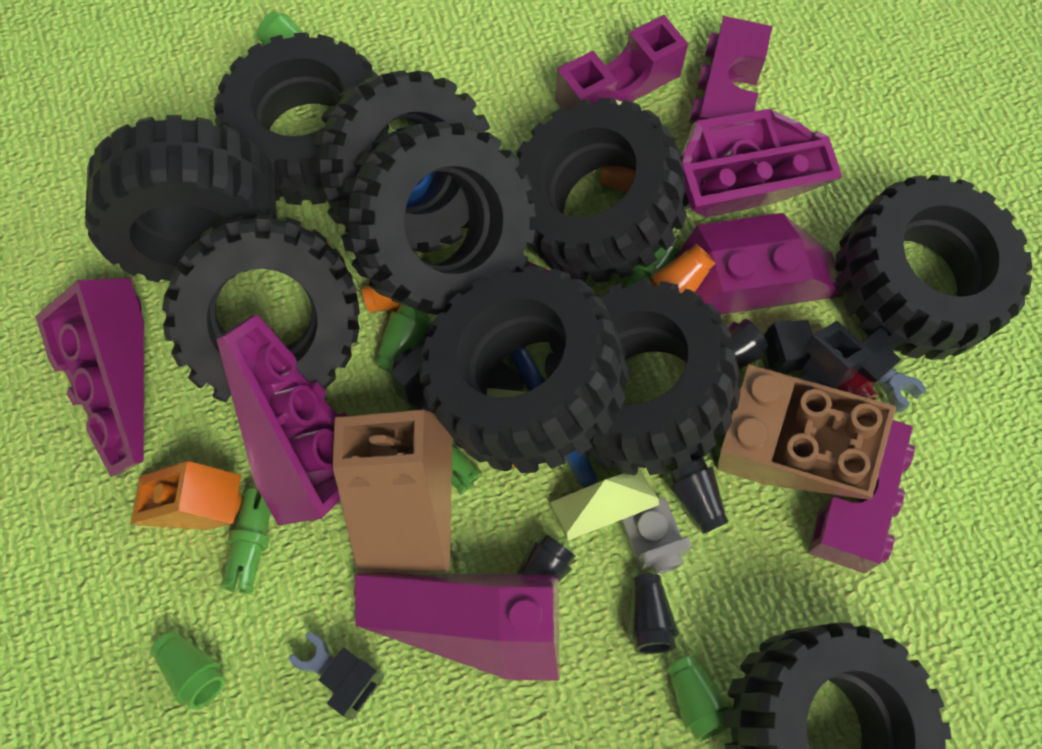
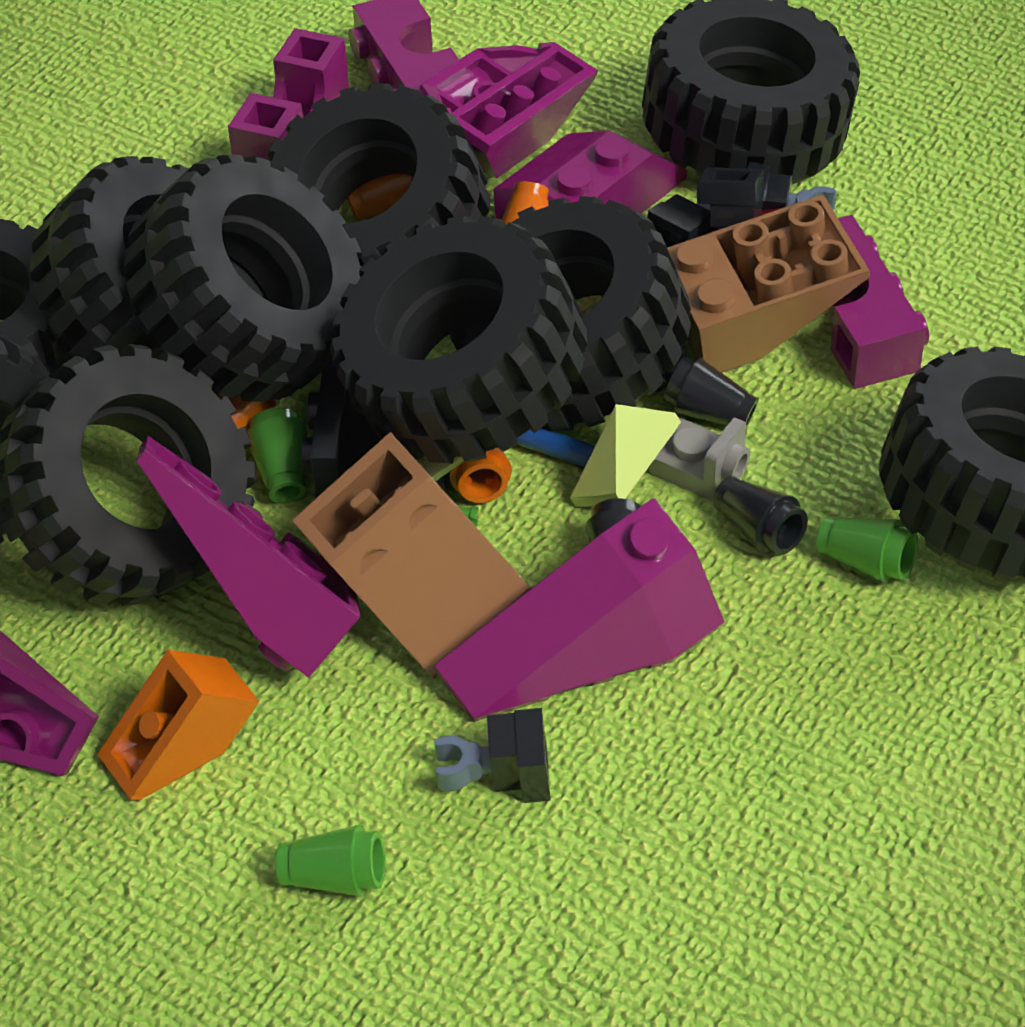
camera: 35 degrees left, 20 degrees down
bright green pin [220,488,271,594] -> none

